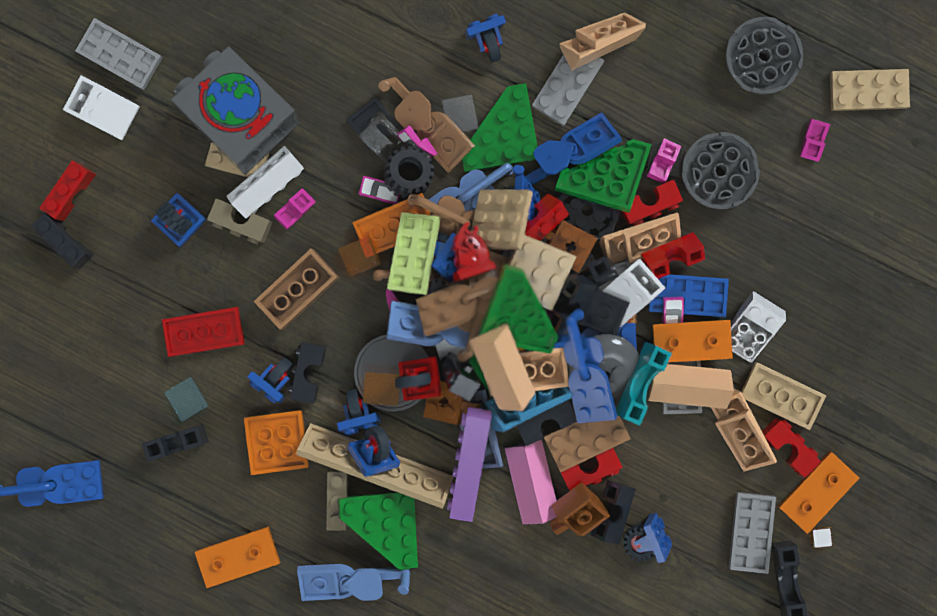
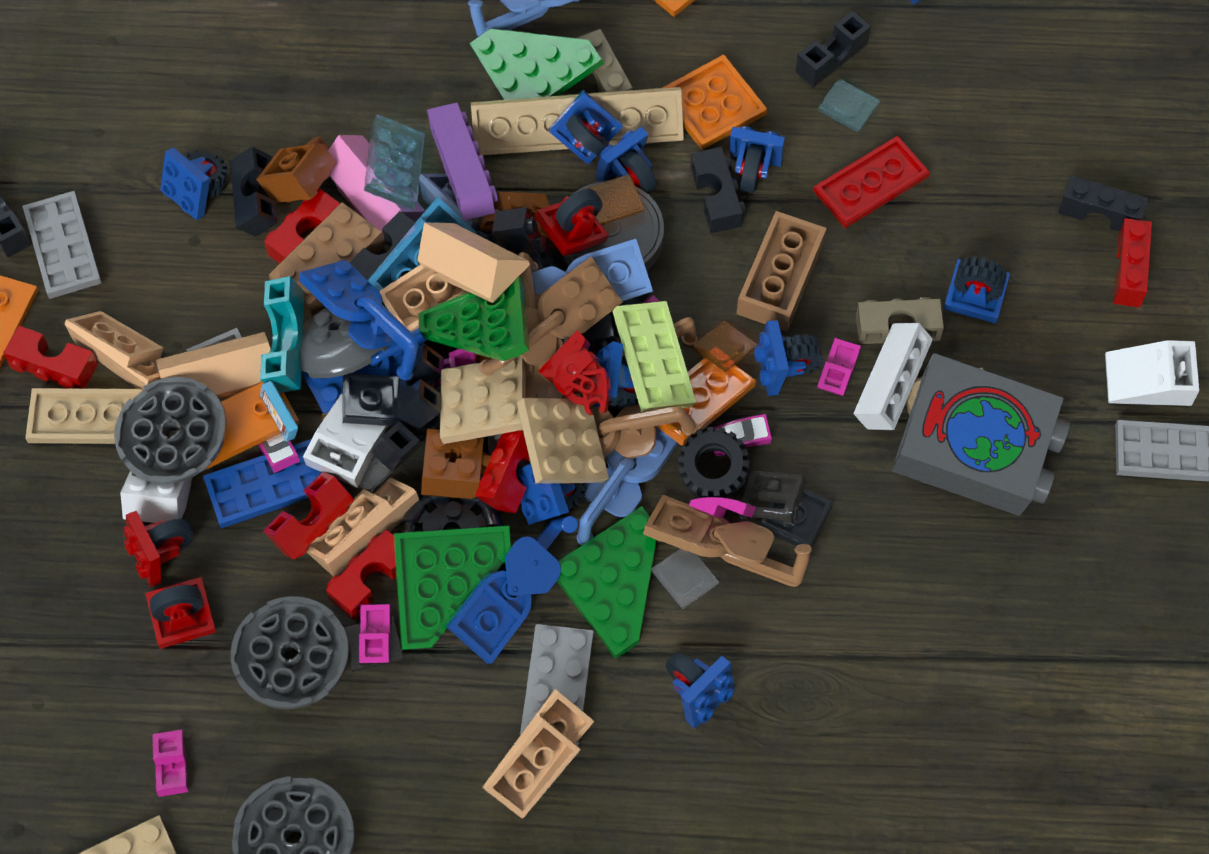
camera: 155 degrees right, 25 degrees down
none -> dark grey brick [115,377,227,484]
none -> red plate [123,511,194,587]
none -> plate [145,577,216,649]
none -> medium azure tile [260,381,298,442]
none -> clear light blue plate [363,114,425,210]
none -> blue plate [754,320,823,396]

